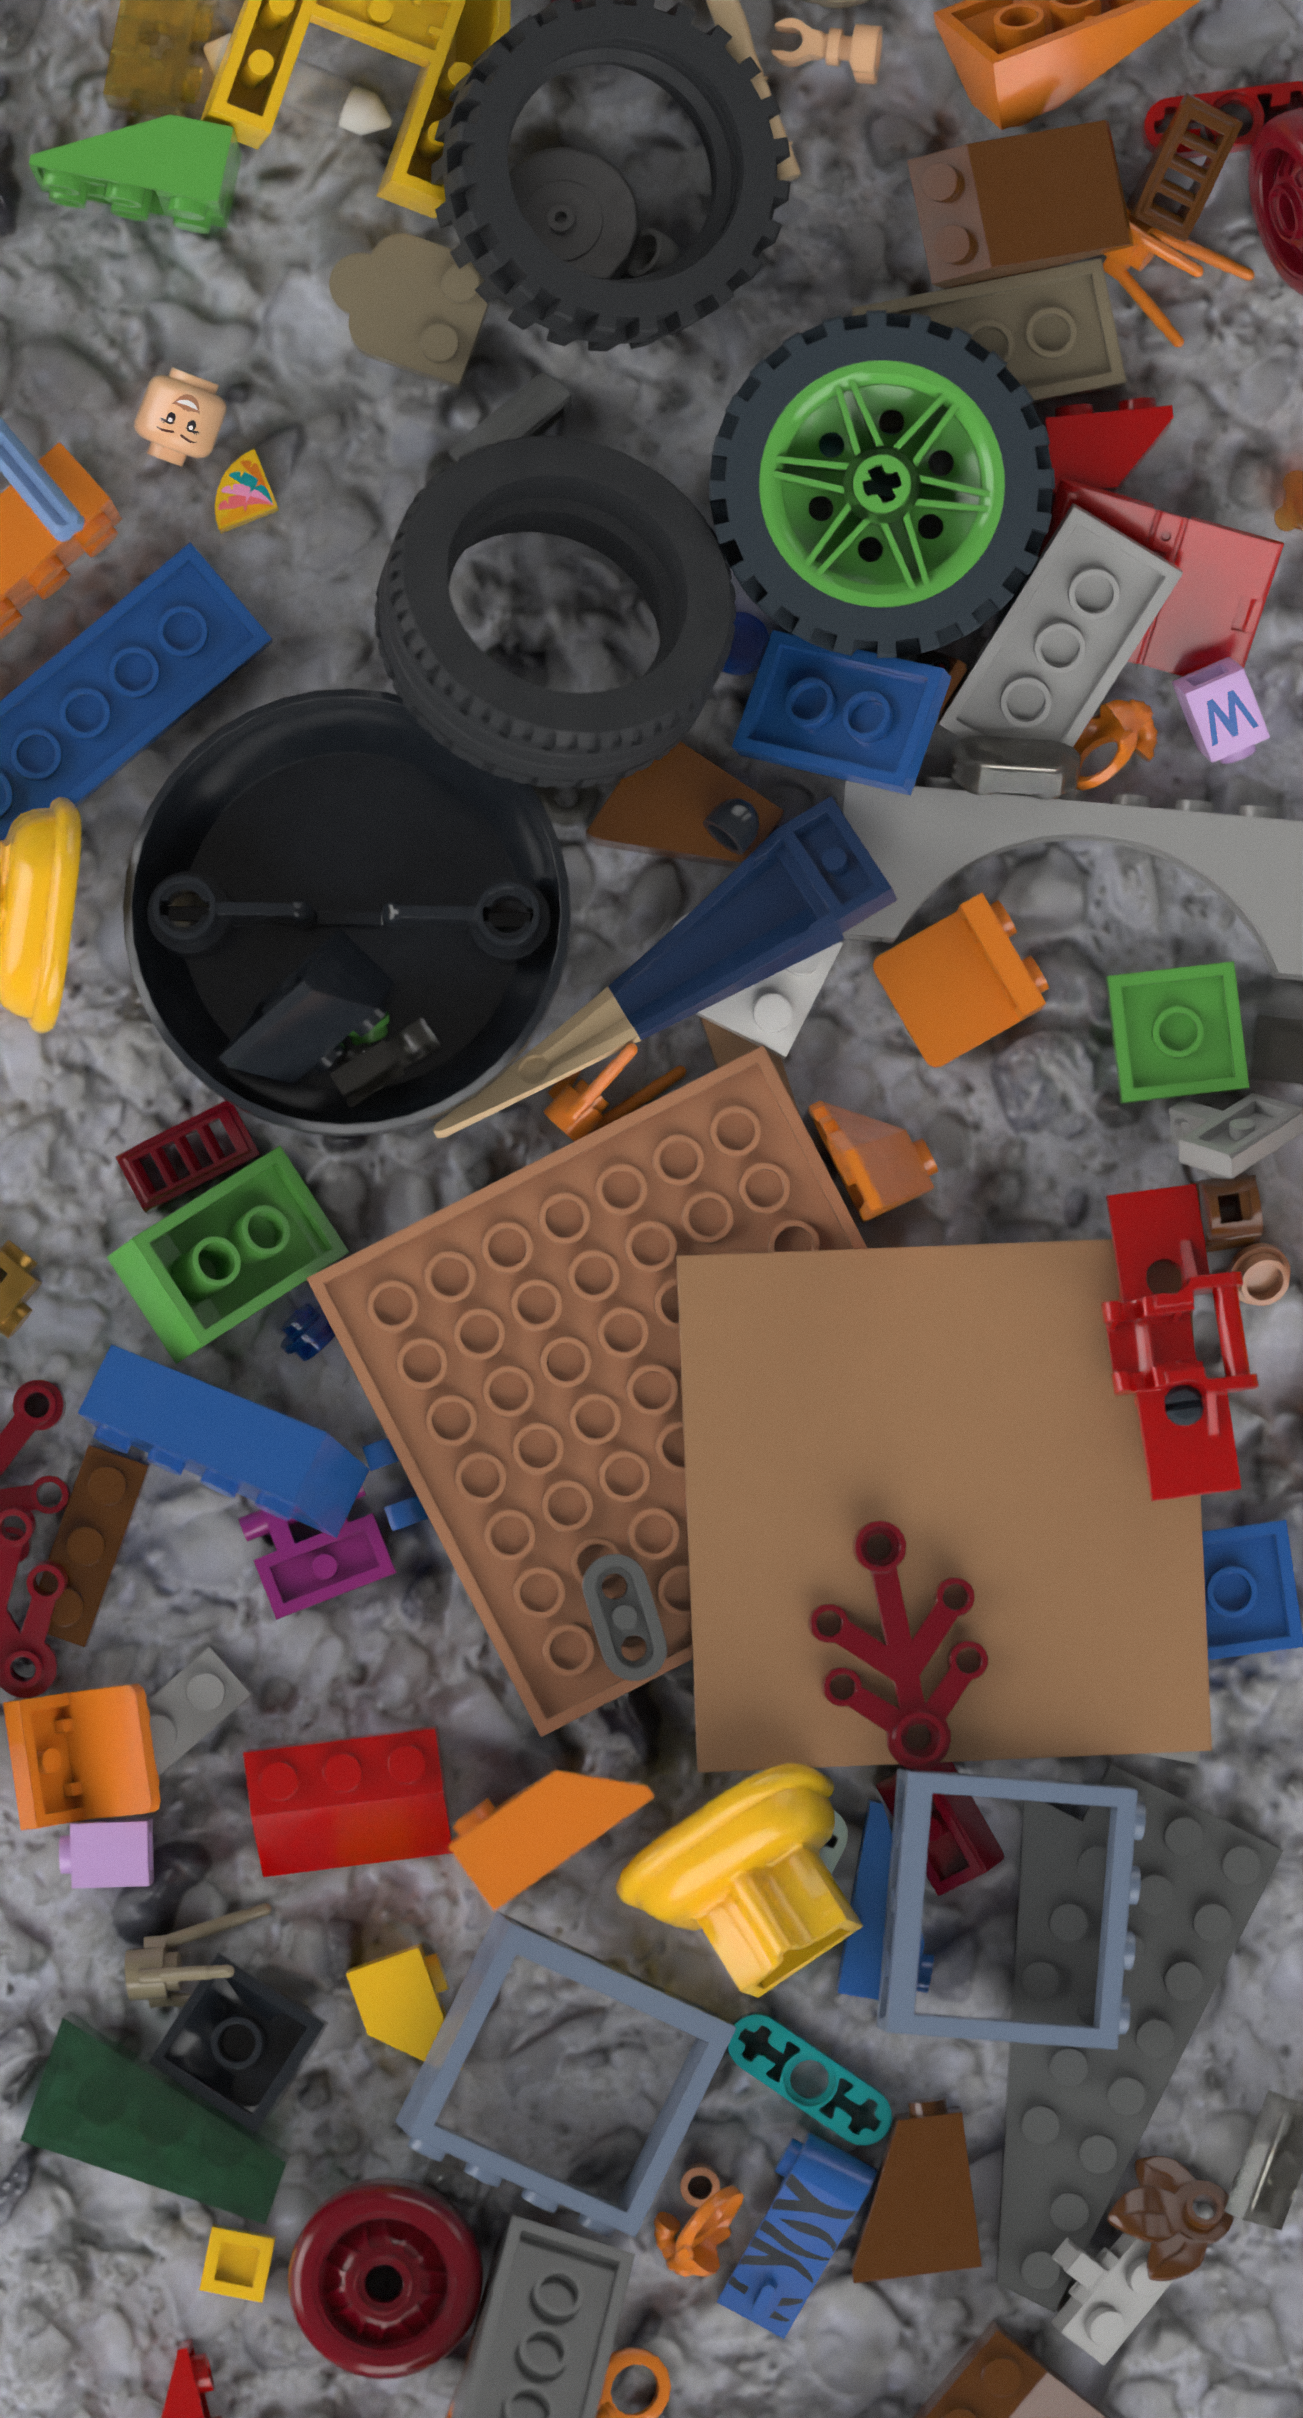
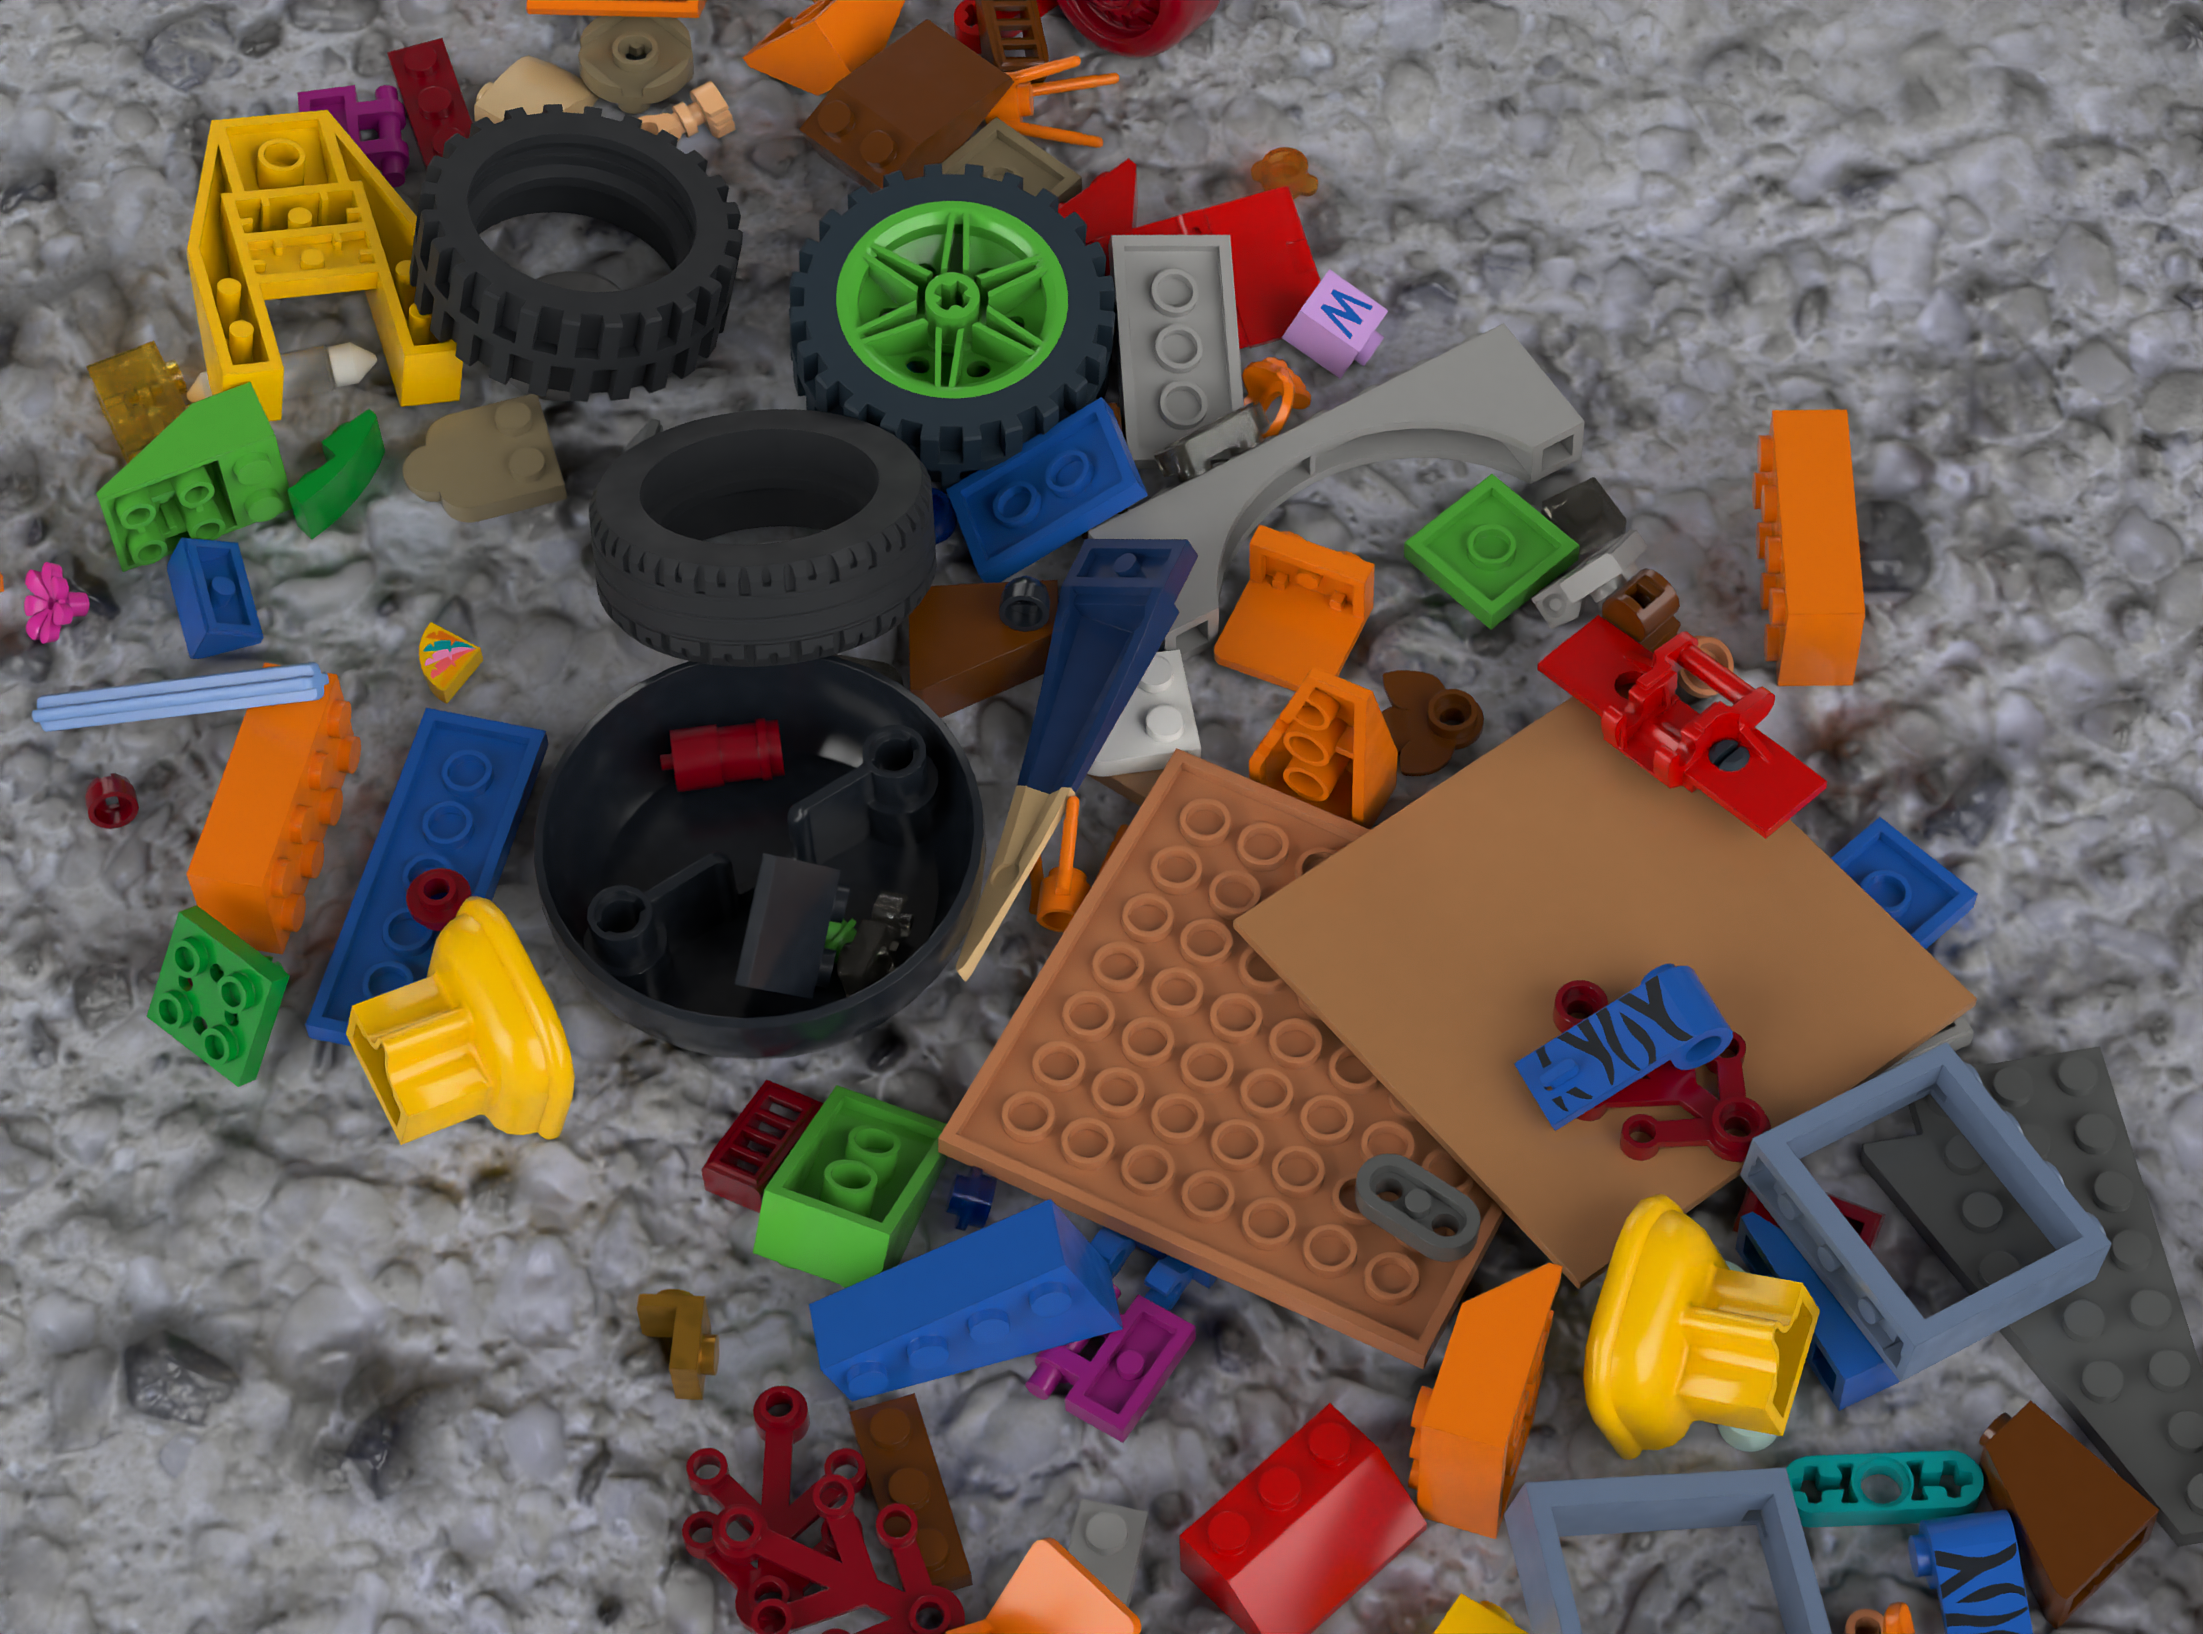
camera: 35 degrees left, 30 degrees down
light nougat head [134,367,227,467] -> none
none -> blue slope [167,538,264,659]
none -> green slope [287,409,385,540]
none -> dark red plate [406,868,472,931]
none -> dark red piece [660,718,785,792]
none -> reddish brown plate [1381,670,1484,776]
none -> blue door [1514,964,1733,1131]

